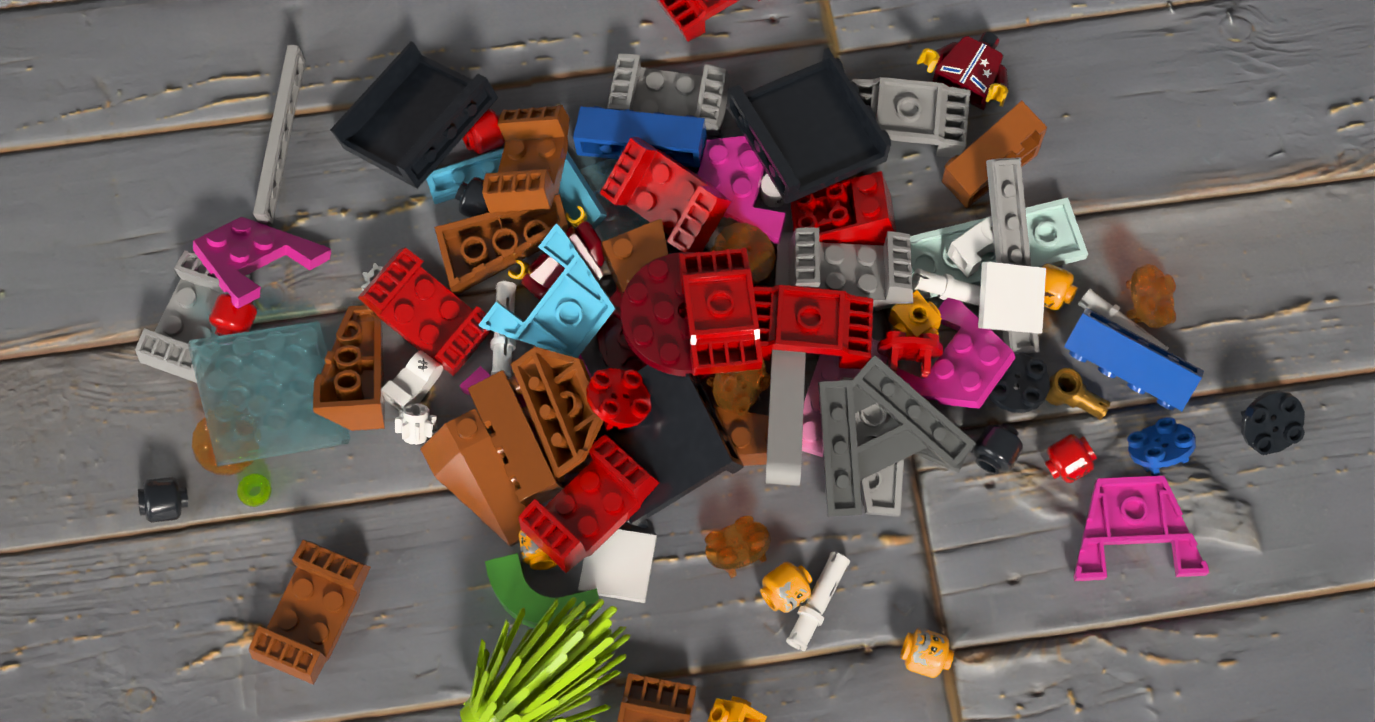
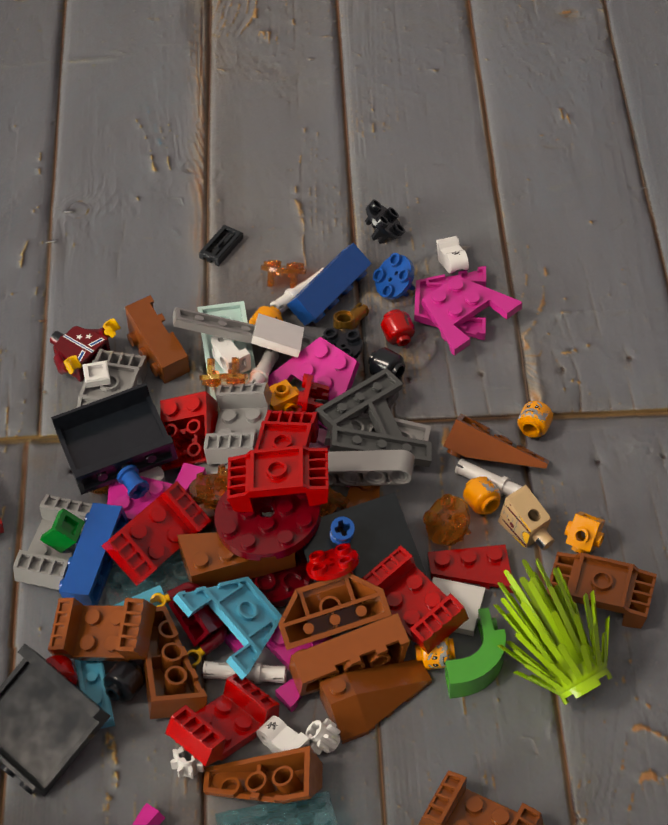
camera: 85 degrees left, 20 degrees down
none -> green panel [40,508,85,553]
none -> white tile [82,360,111,388]
none -> blue bush [117,465,150,499]
none -> black tile [199,225,243,266]
none -> clear orange plate [199,357,248,387]
none -> blue bush [329,516,355,545]
none -> dark pink wing [422,275,522,356]
none -> red wing [427,544,513,593]
none -> white leg [436,236,469,274]
none -> dark orange wedge [443,414,549,469]
none -> tan torso [498,485,555,550]

